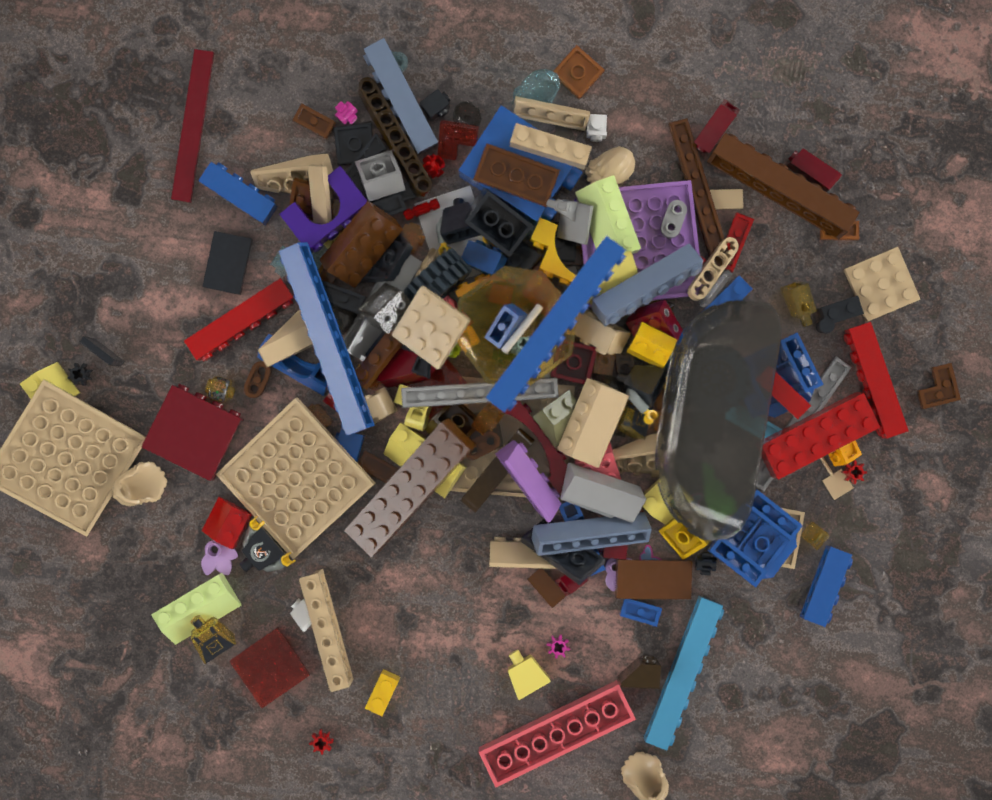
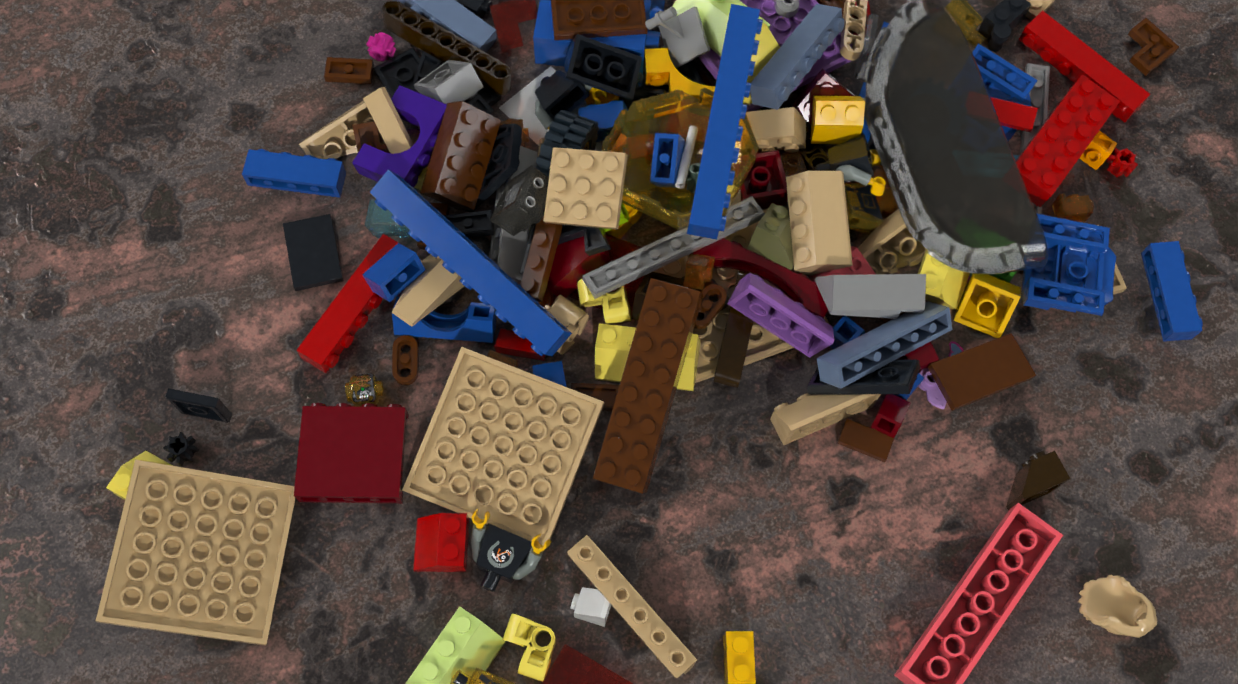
camera: 30 degrees left, 20 degrees down
tan piece [113,461,167,507] -> none
dark red tile [171,49,215,203] -> none
lavender plate [201,540,238,575] -> none
red axle [403,198,440,220] -> none
red gear [422,154,445,179] -> none
light yellow torso [508,649,551,700] -> none
dark pink gear [546,634,570,659] -> none
blue plate [619,599,662,627] -> none
dark azure brick [643,595,724,750] -> none
black gear [695,552,717,576] -> none
clear yellow slope [801,521,829,550] -> none
tan piece [820,457,854,500] -> none
none -> blue brick [362,243,426,302]
none -> light yellow piece [502,614,556,682]
none -> clear orange brick [1052,193,1094,223]

